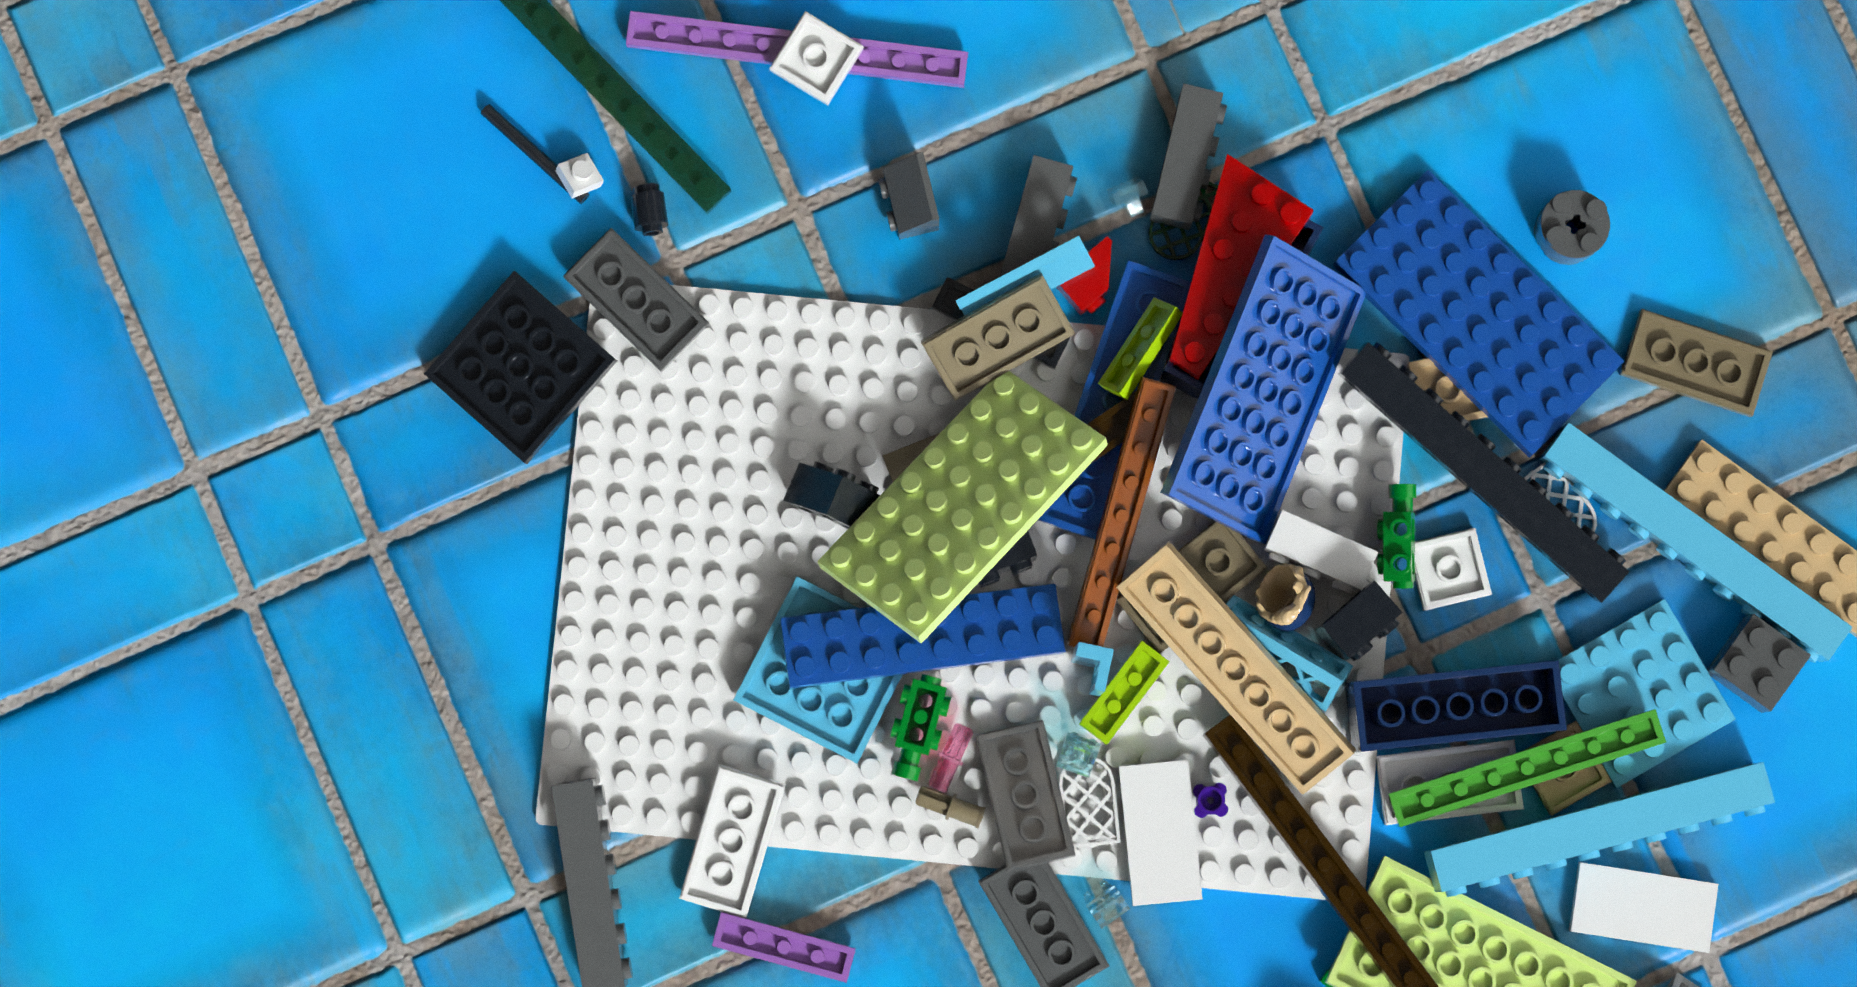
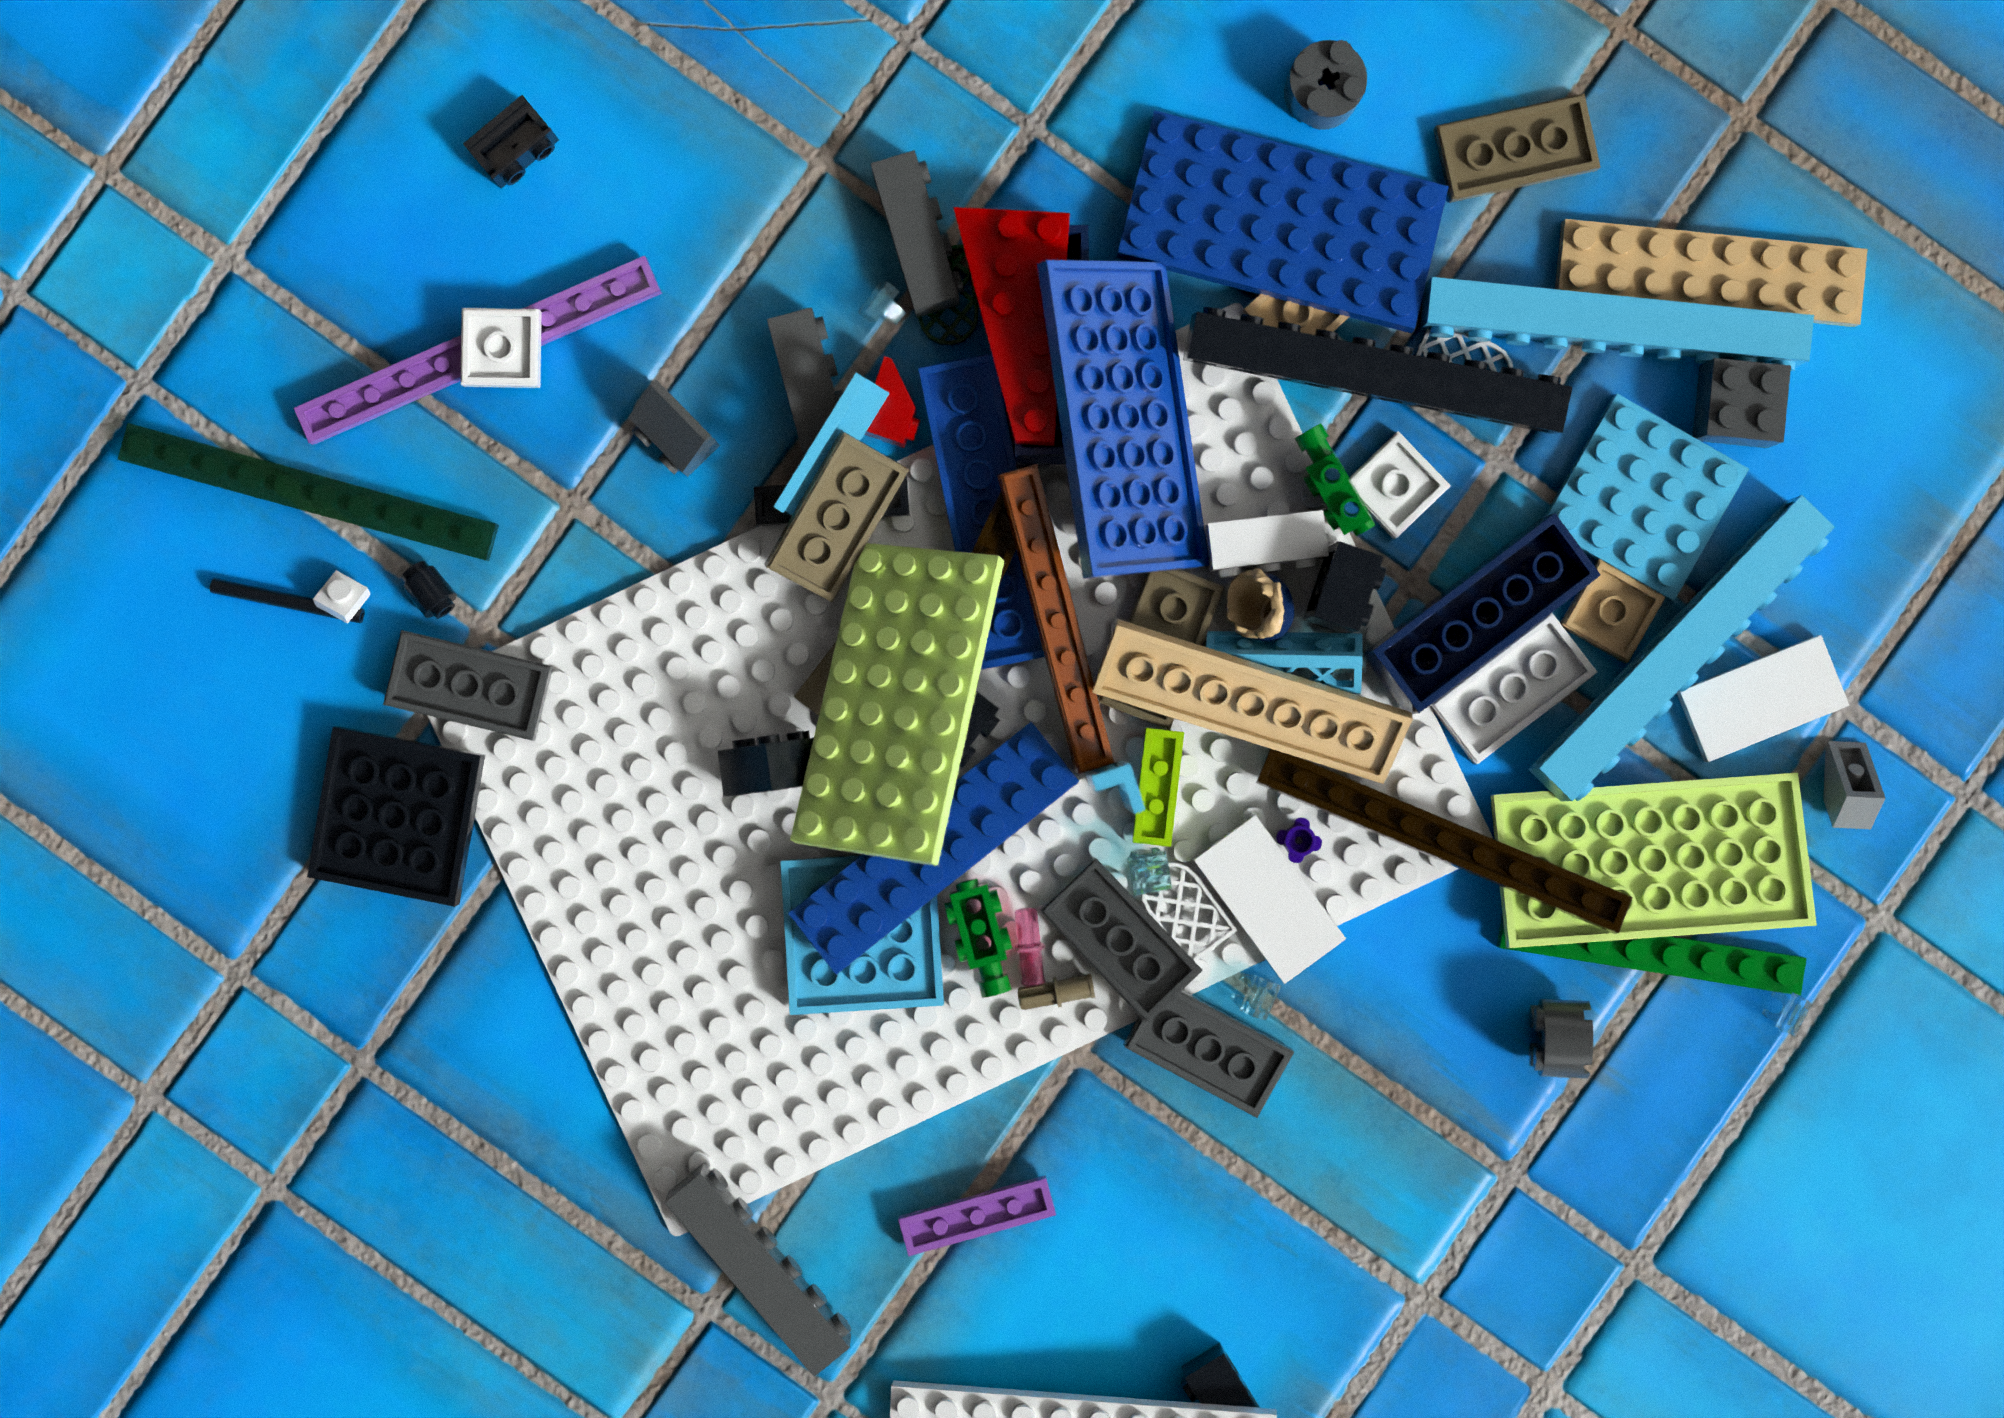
camera: 30 degrees left, 5 degrees up
white tile [679,764,786,918] -> none
lime plate [1098,298,1183,400] -> none
bright green plate [1387,709,1667,827] -> none

